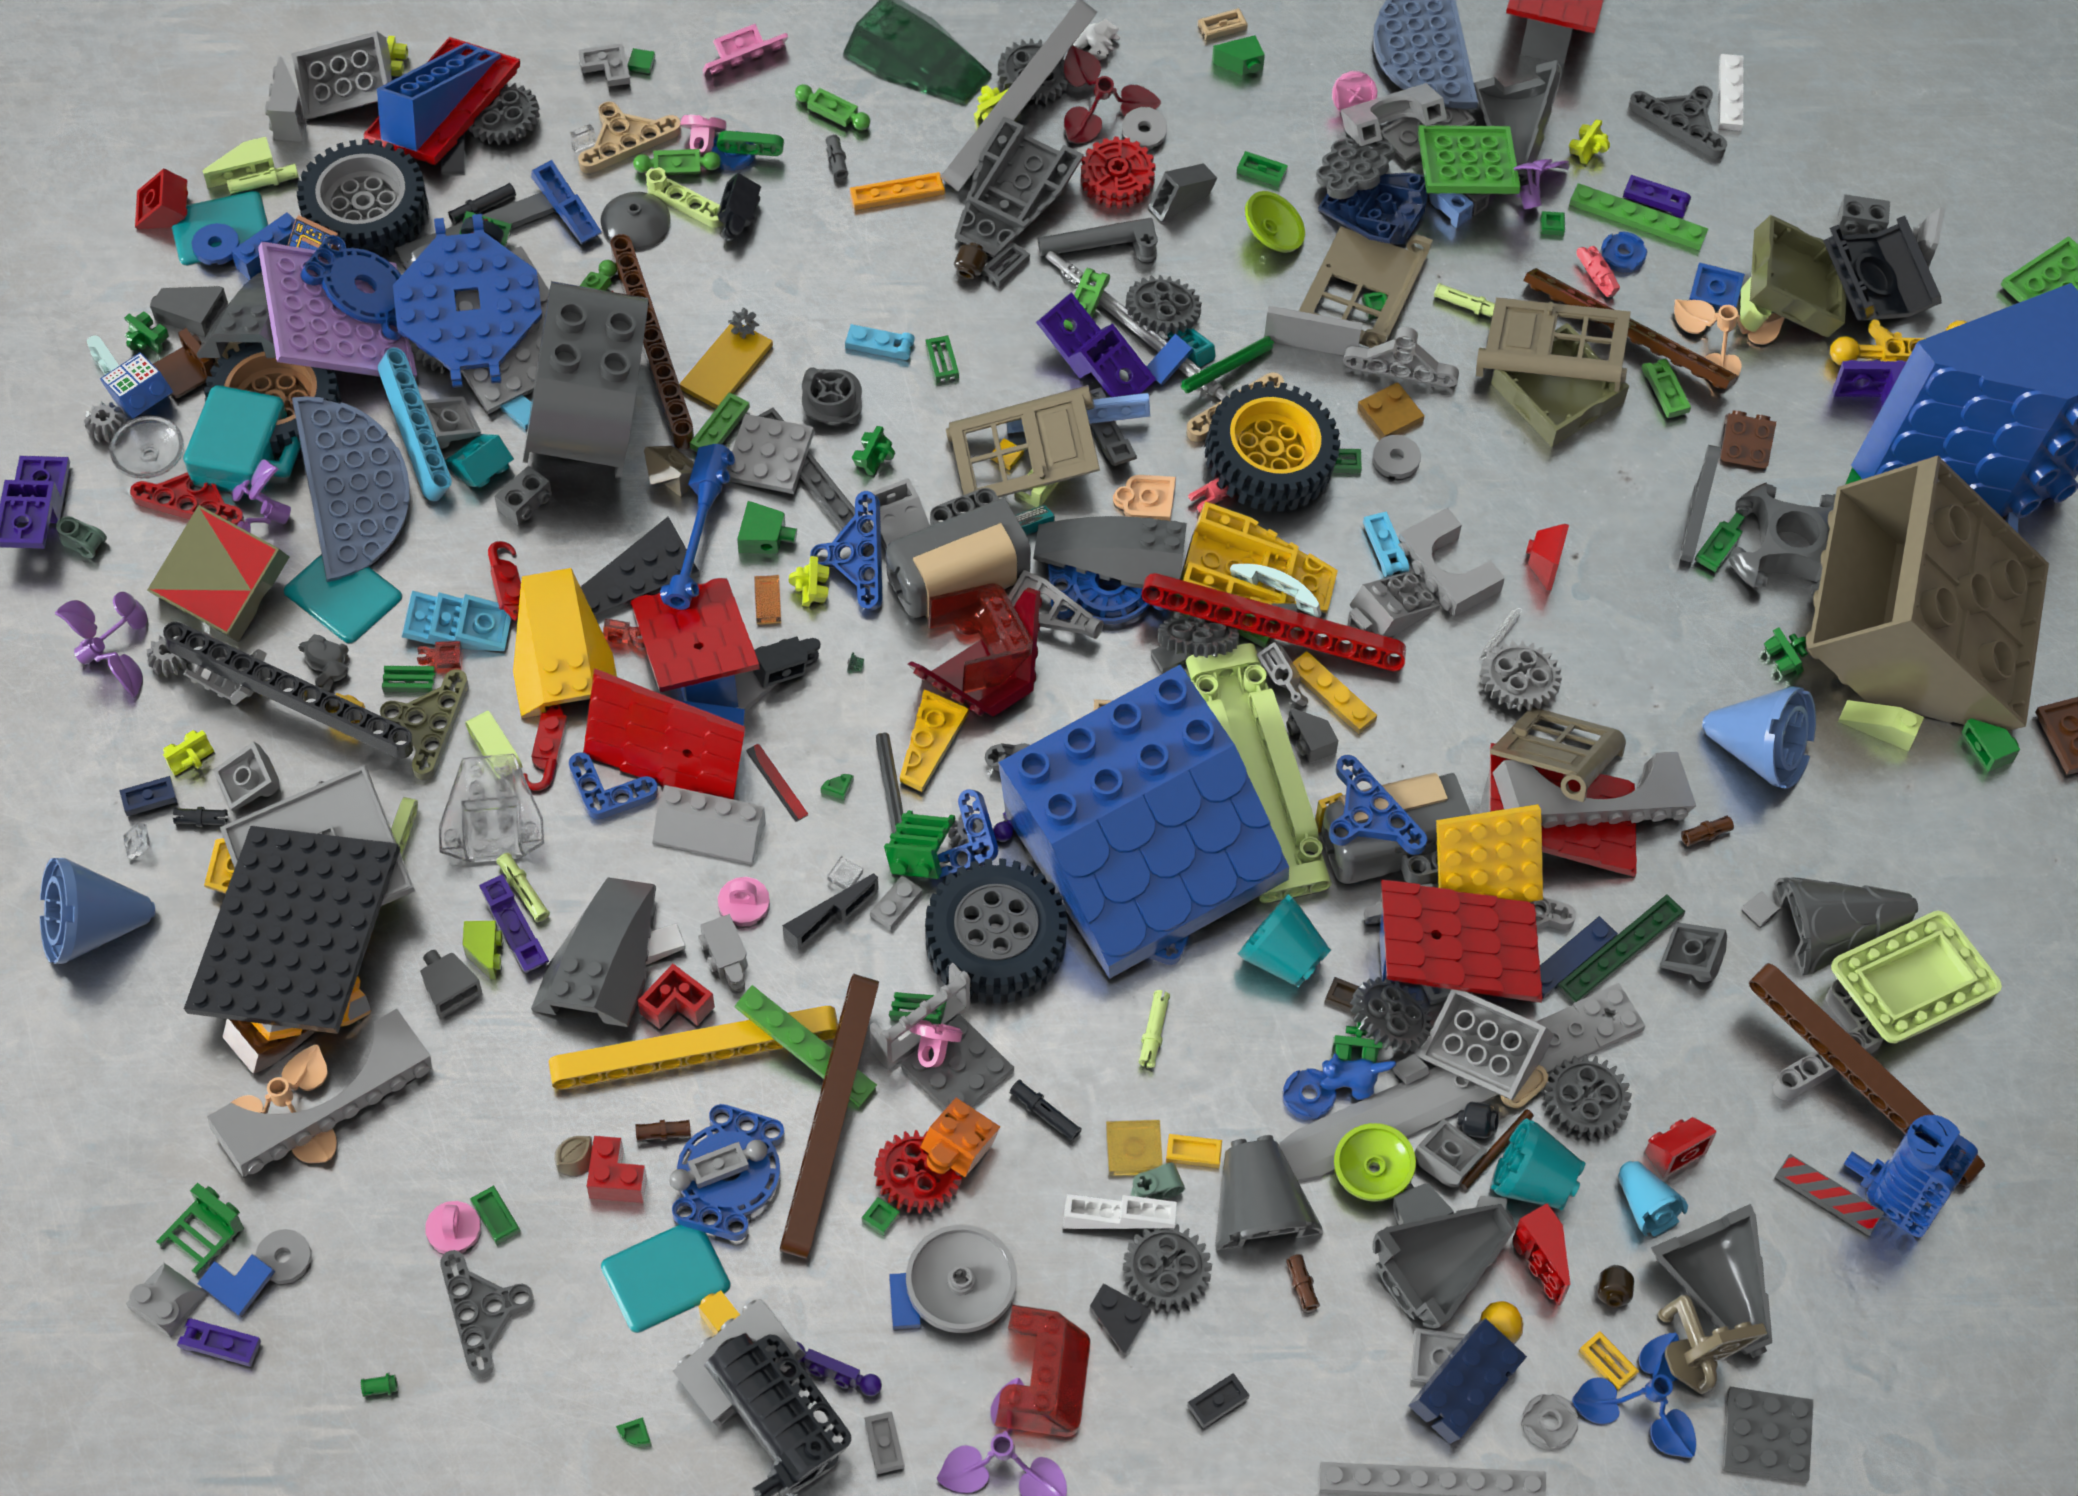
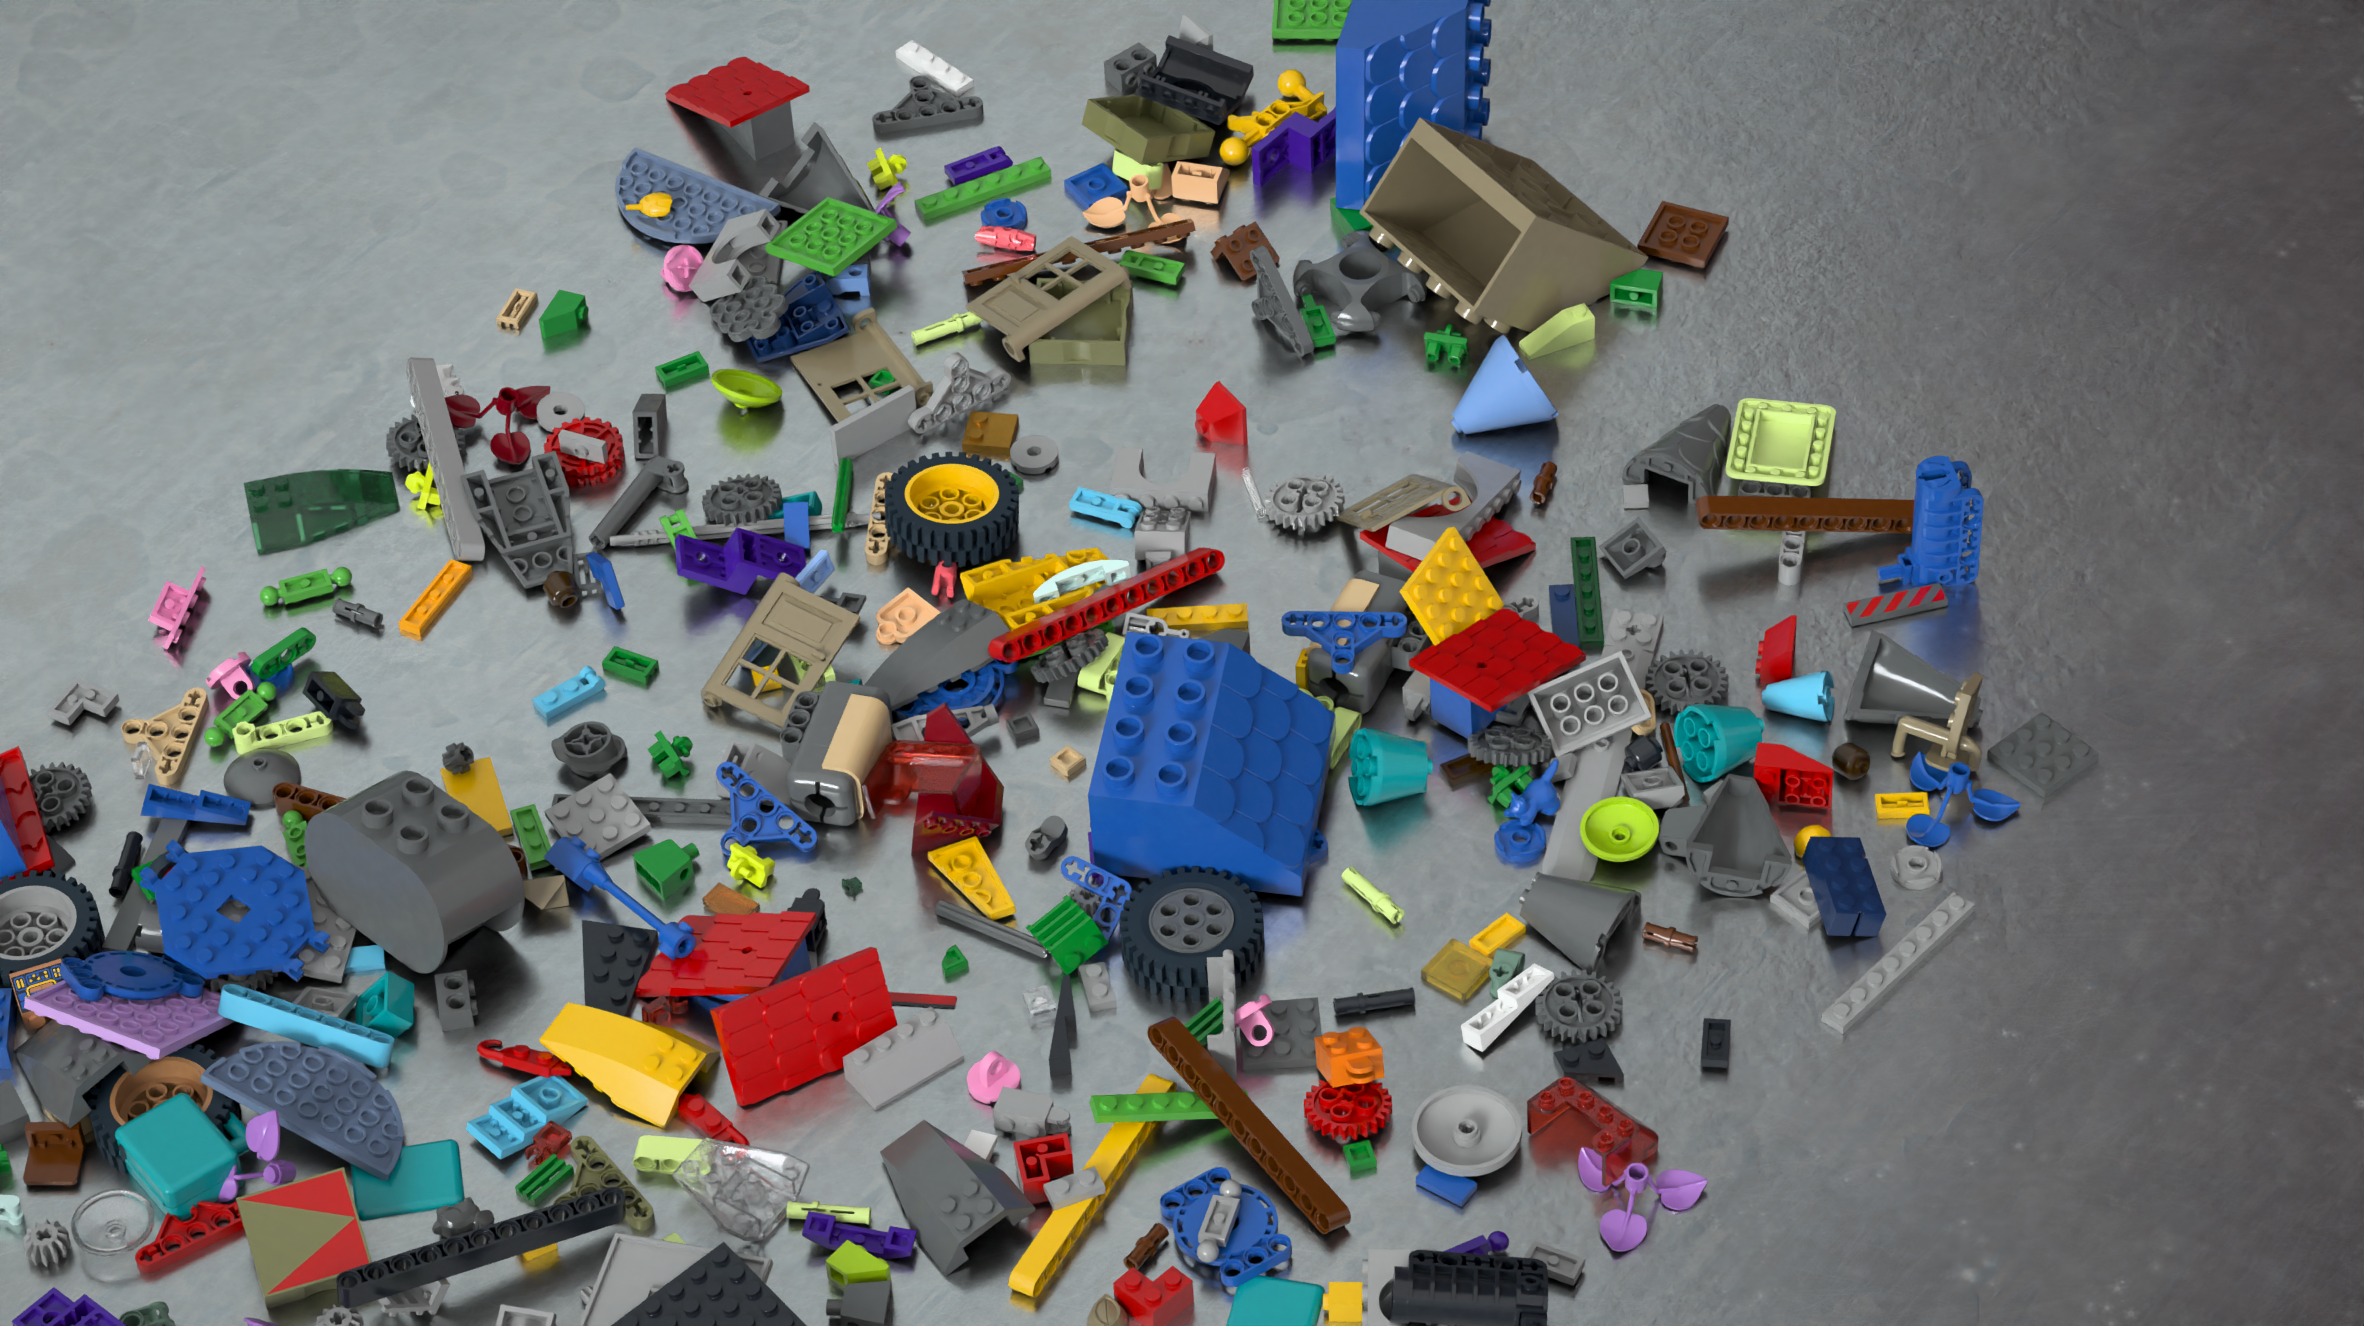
camera: 45 degrees left, 15 degrees down
blue slope [100,352,173,419] -> none
blue beam [569,752,658,820] -> none
green tile [627,48,655,74] -> none
green tile [1541,211,1565,236] -> none
none -> light grey plate [558,429,608,464]
none -> blue tile [586,552,625,610]
none -> yellow piece [626,192,672,217]
none -> dark grey tile [1006,712,1040,743]
none -> light grey plate [1043,1166,1106,1211]
none -> light nougat slope [1171,161,1230,204]

